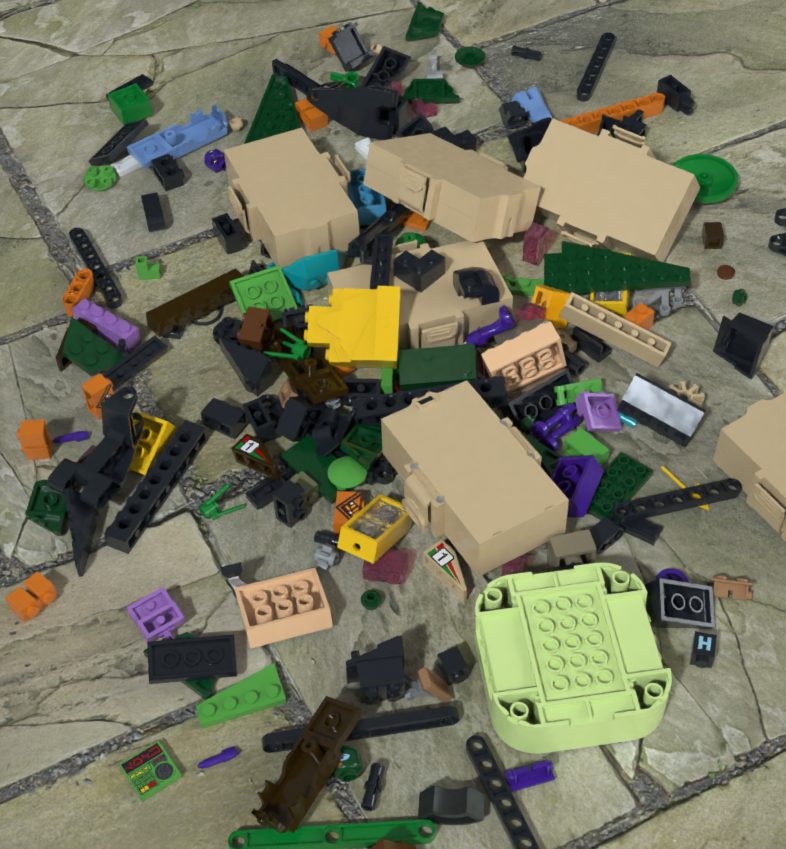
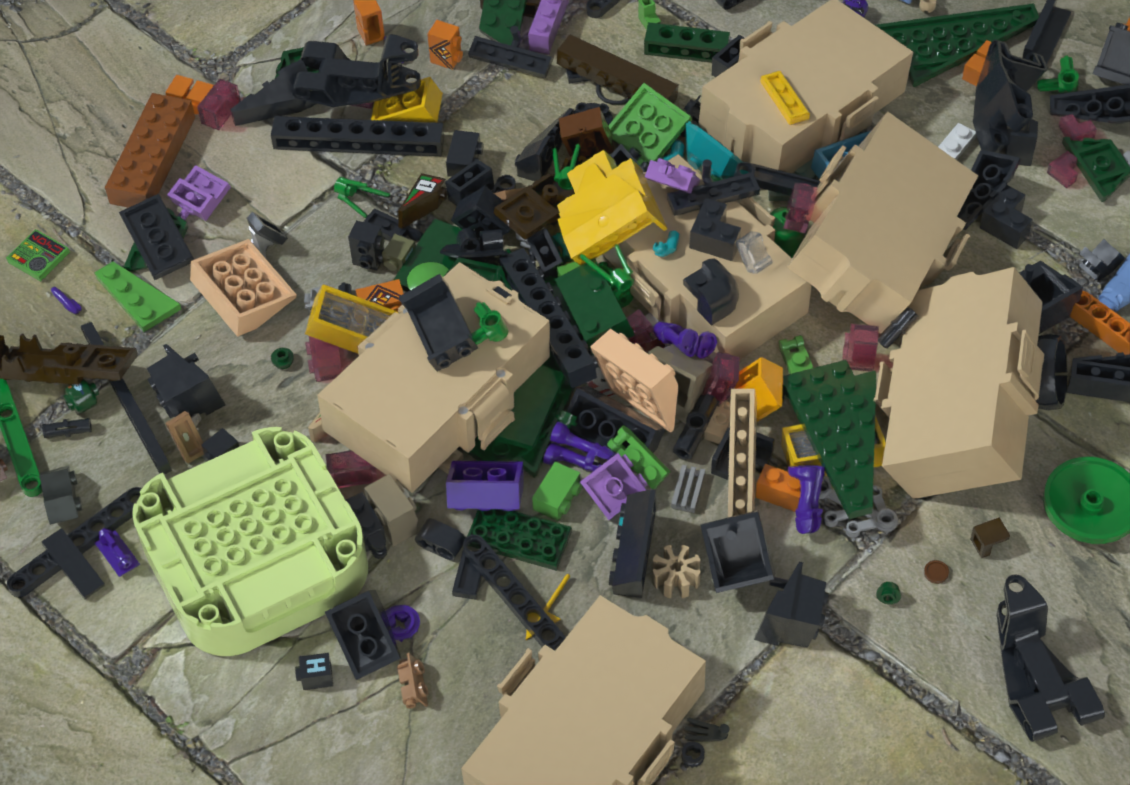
camera: 70 degrees right, 5 degrees up
none -> black tile [41,528,105,600]
none -> dark orange brick [105,93,195,208]
none -> clear pink brick [197,79,241,130]
none -> black panel [399,274,478,372]
none -> green axle [472,302,509,345]
none -> green plant [580,244,634,292]
none -> dark green brick [644,22,730,63]
none -> medium lavender plate [645,158,701,194]
none -> teal arm [653,230,680,257]
none -> light grey tile [671,465,705,513]
none -> black piece [701,510,776,593]
none -> clear piece [735,231,773,274]
none -> yellow tile [760,71,810,125]
none -> clear pink brick [783,183,817,233]
none -> dark purple piece [788,465,825,534]
none -> black axle [878,307,918,349]

